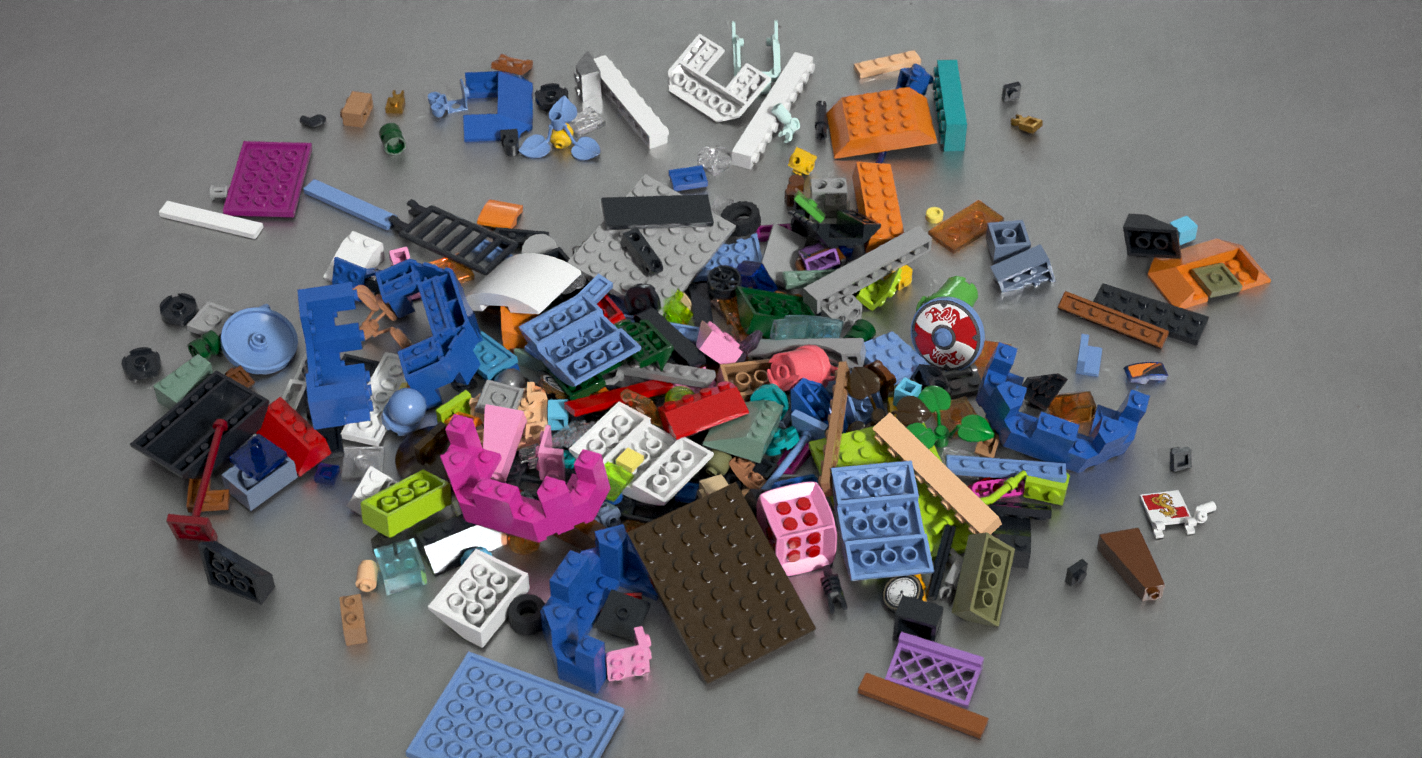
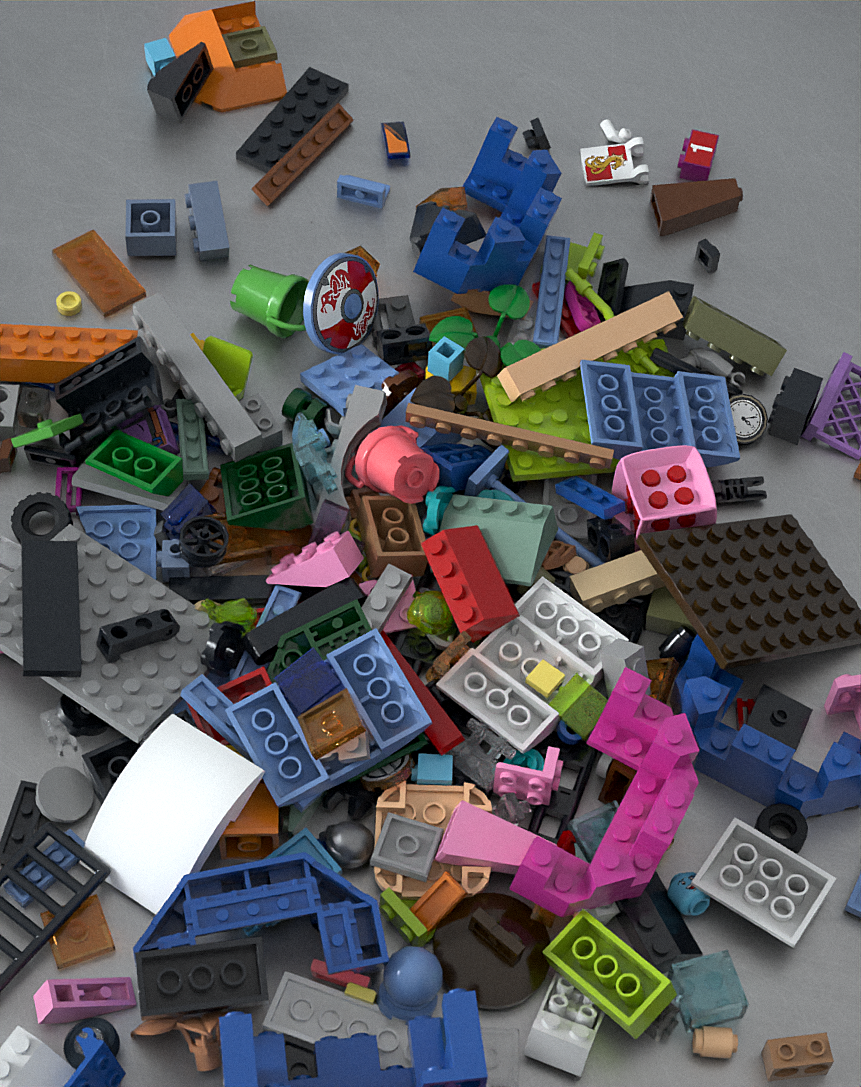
camera: 90 degrees left, 10 degrees up
none -> green slope [85,430,183,497]
none -> black brick [135,936,269,1021]
none -> clear blue piece [274,647,341,715]
none -> clear orange plate [297,688,367,760]
none -> light grey plate [318,728,370,764]
none -> light grey brick [600,638,651,698]
none -> brick [677,129,719,182]

